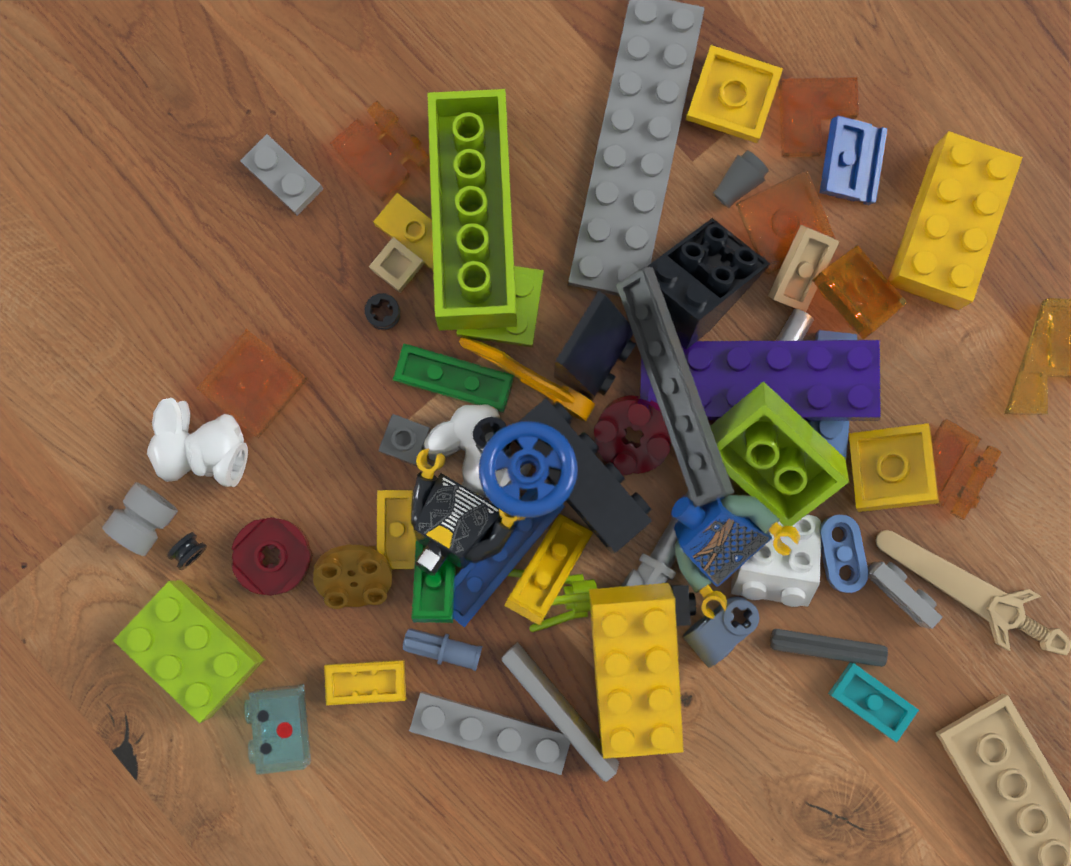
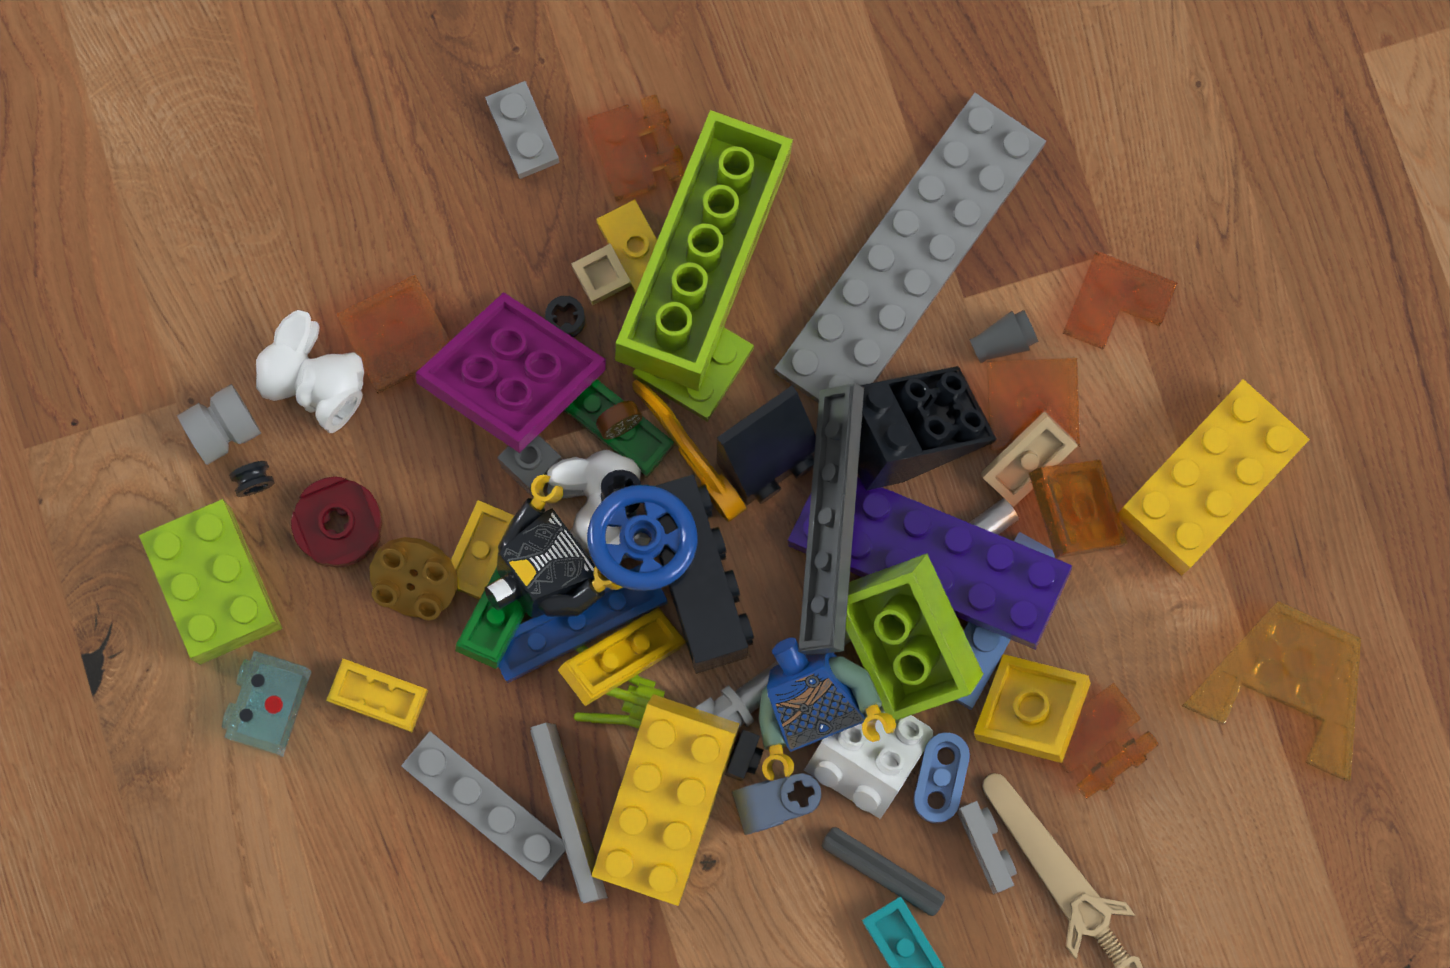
camera: 20 degrees right, 5 degrees down
sand blue axle [403,628,483,671] -> none
dark red plate [594,395,672,475] -> none
yellow plate [686,45,783,143] -> none
plate [819,115,888,205] -> none
none -> magenta plate [416,292,606,453]
none -> reddish brown tile [596,401,642,440]

